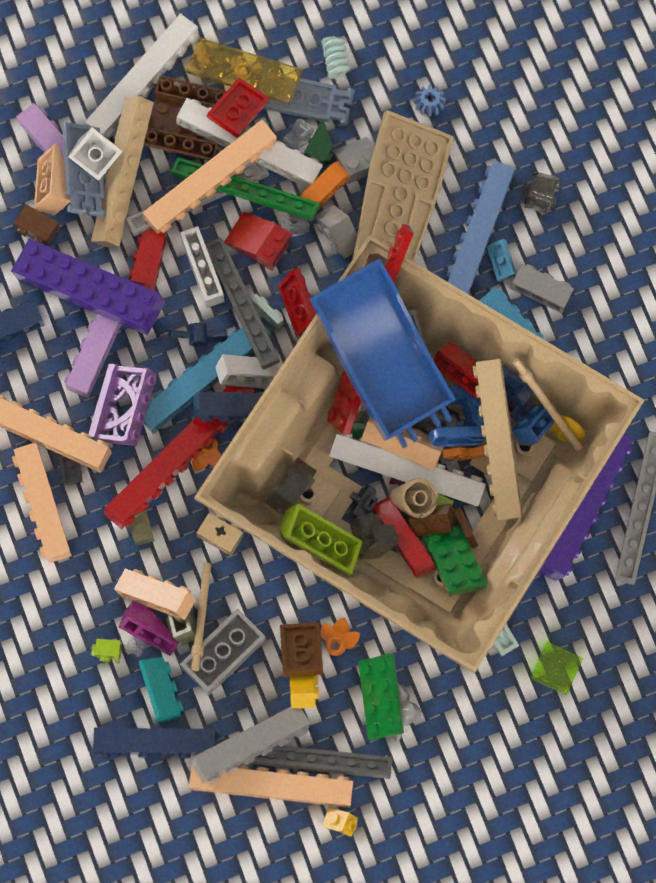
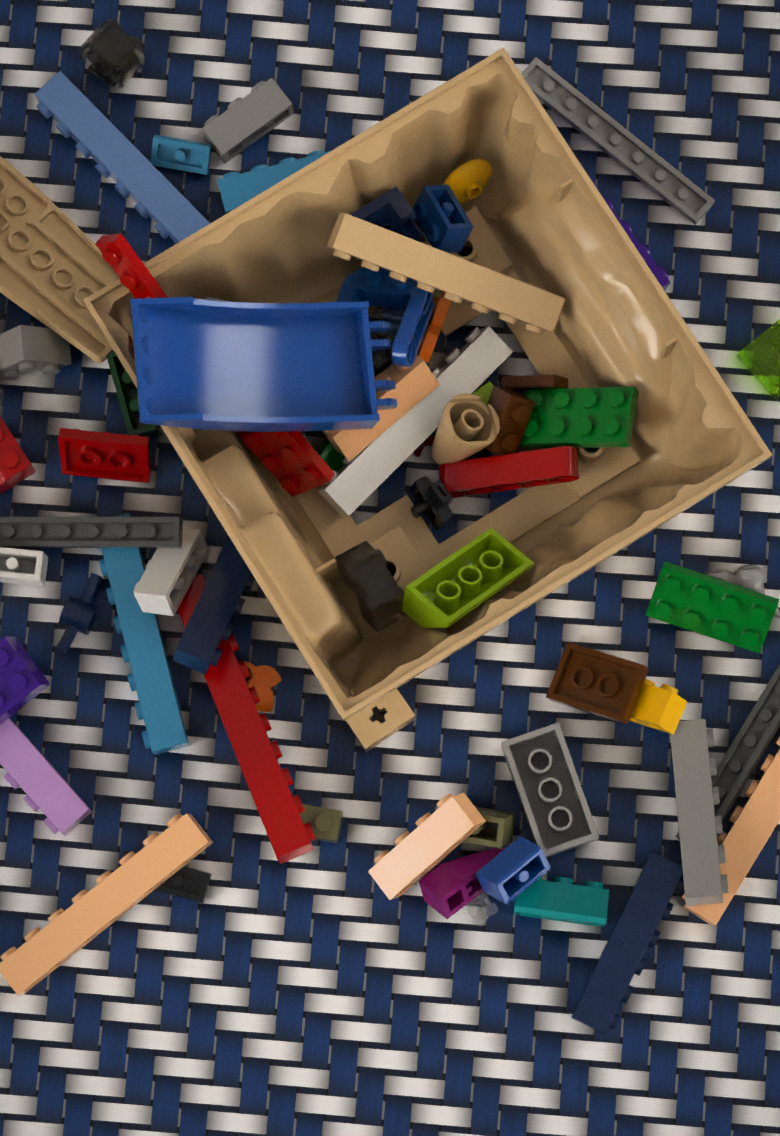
camera: 55 degrees left, 5 degrees up
light nougat brick [12,443,72,563] -> none
medium lavender fence [88,364,157,447] -> none
lime brick [92,639,122,663] -> none
tan bar [191,563,211,671] -> none
light aqua plate [251,294,283,331] -> none
orange plate [320,618,360,656] -> none
clear smoke brick [349,514,399,560] -> none
red brick [433,341,479,399] -> none
tan bar [512,358,583,451] -> none
none -> blue brick [476,836,551,905]

